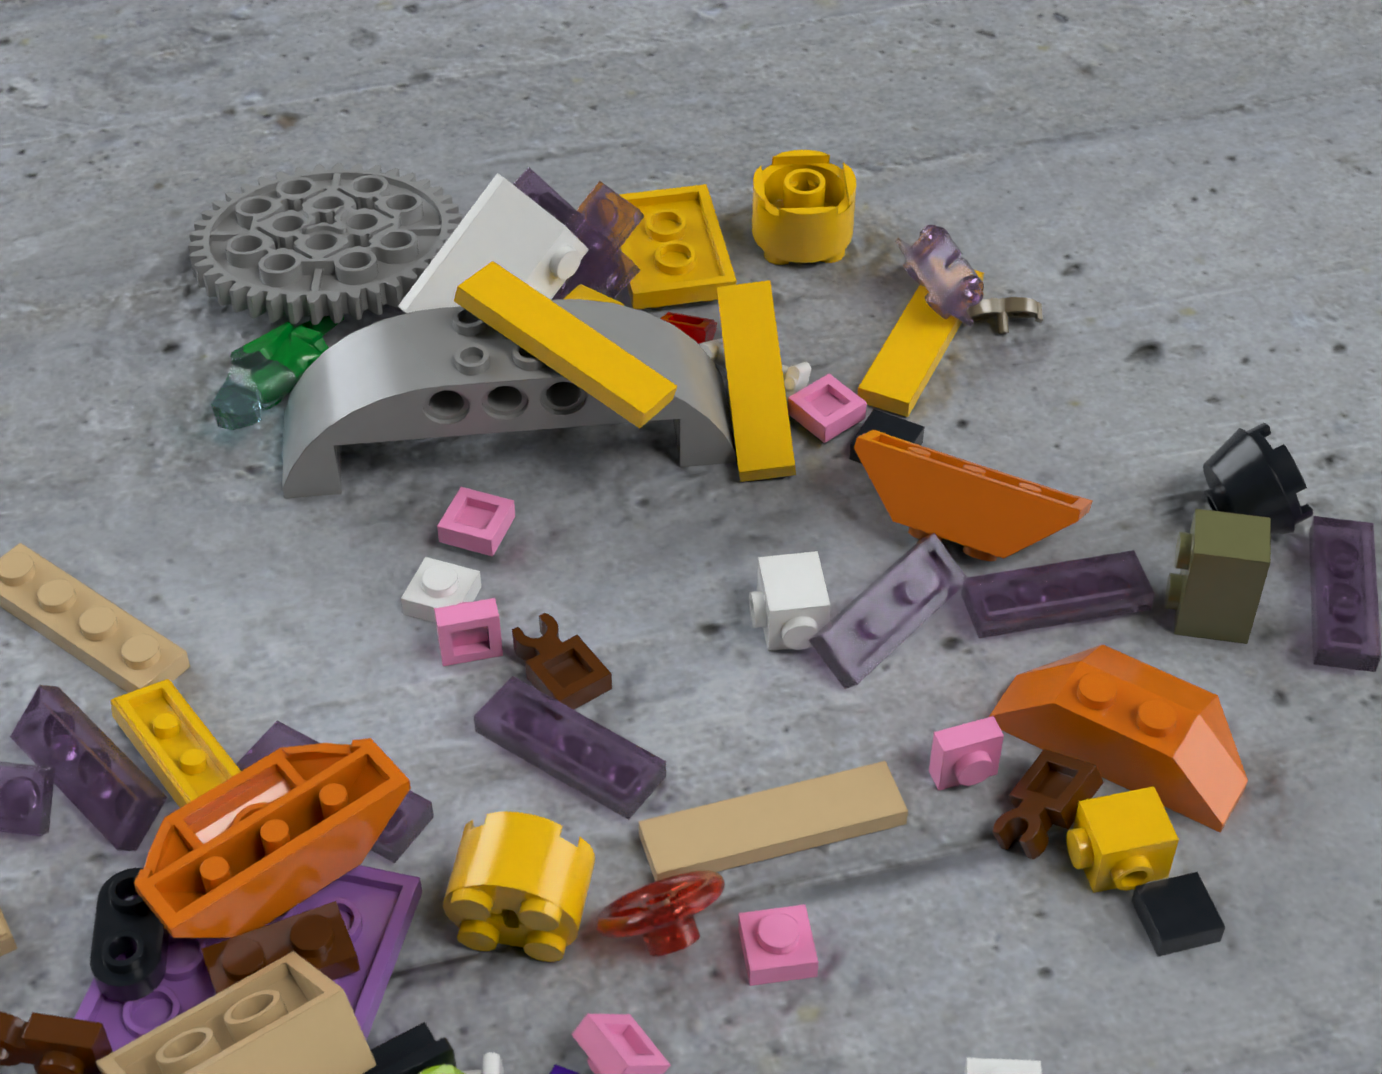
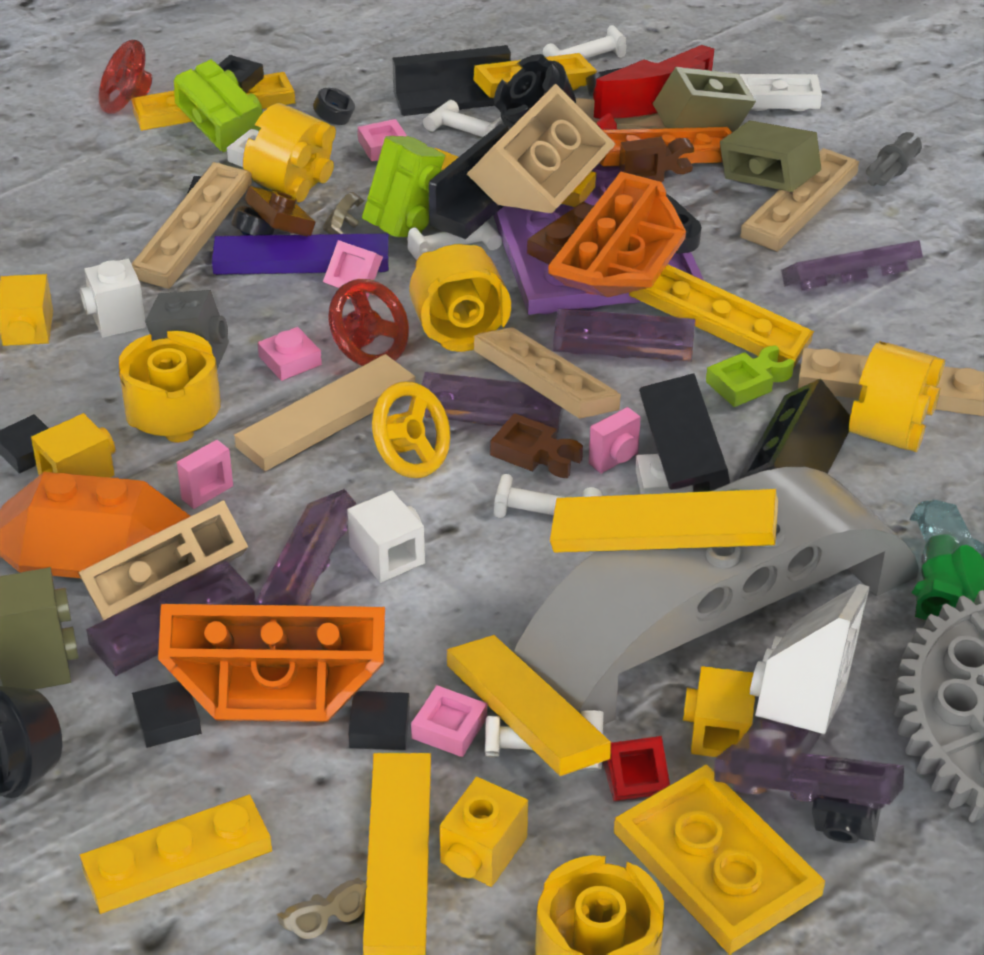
camera: 155 degrees right, 5 degrees down
clear purple plate [10,685,168,851] -> none
hinge [895,224,984,327] -> none
reddish brown plate [992,749,1104,860] -> none
none -> tan slope [78,500,248,621]
none -> yellow plate [79,794,272,914]
none -> yellow brick [119,331,221,443]
none -> black tile [132,681,202,748]
none -> dark grey head [145,290,229,369]
none -> yellow piece [372,381,450,478]
none -> yellow brick [440,776,528,887]
none -> tan tile [474,327,621,419]
none -> white piece [494,474,602,518]
none -> black panel [639,373,730,492]
none -> lime plate [706,346,794,407]
none -> black panel [738,378,850,480]
none -> yellow brick [849,341,945,452]

